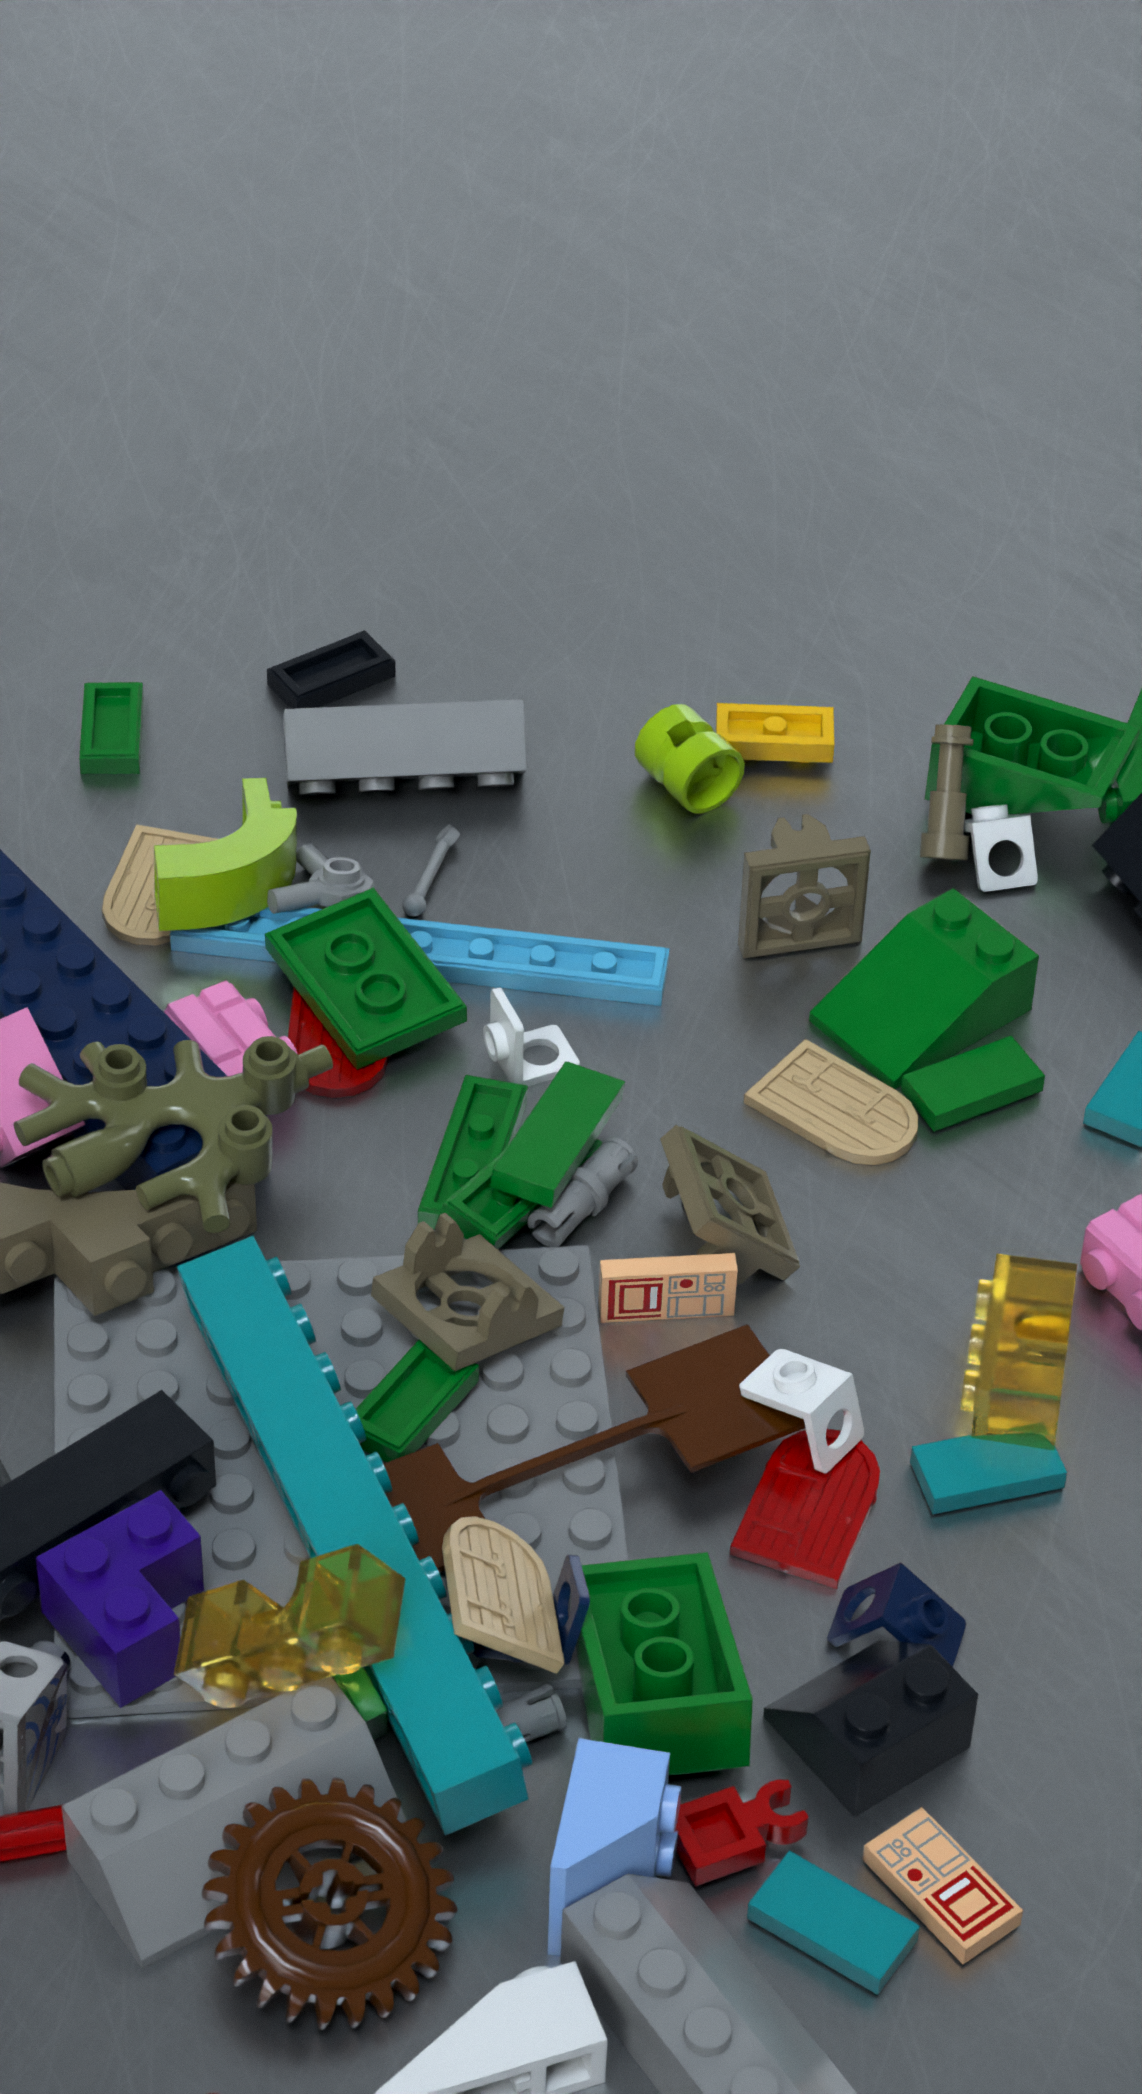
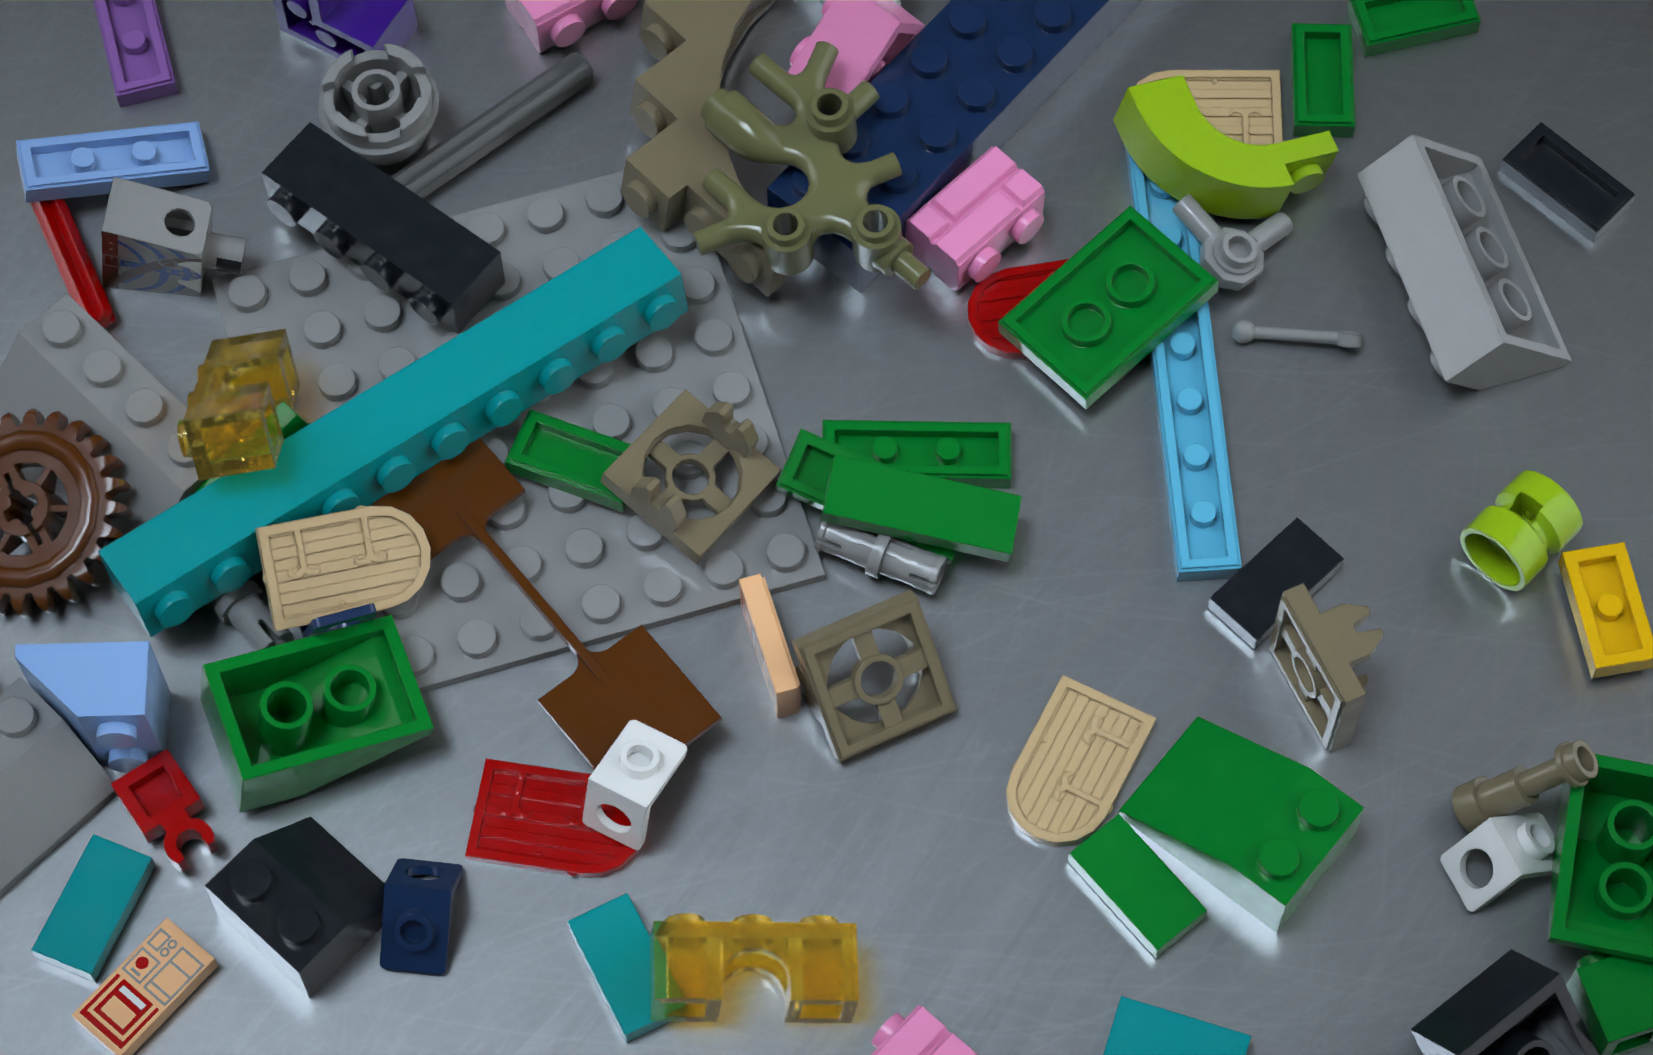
camera: 80 degrees right, 20 degrees up
dark purple brick [36,1490,204,1708] -> none
white bracket [483,987,580,1086] -> none
none -> black tile [1208,517,1344,649]
none -> green tile [1290,23,1355,138]

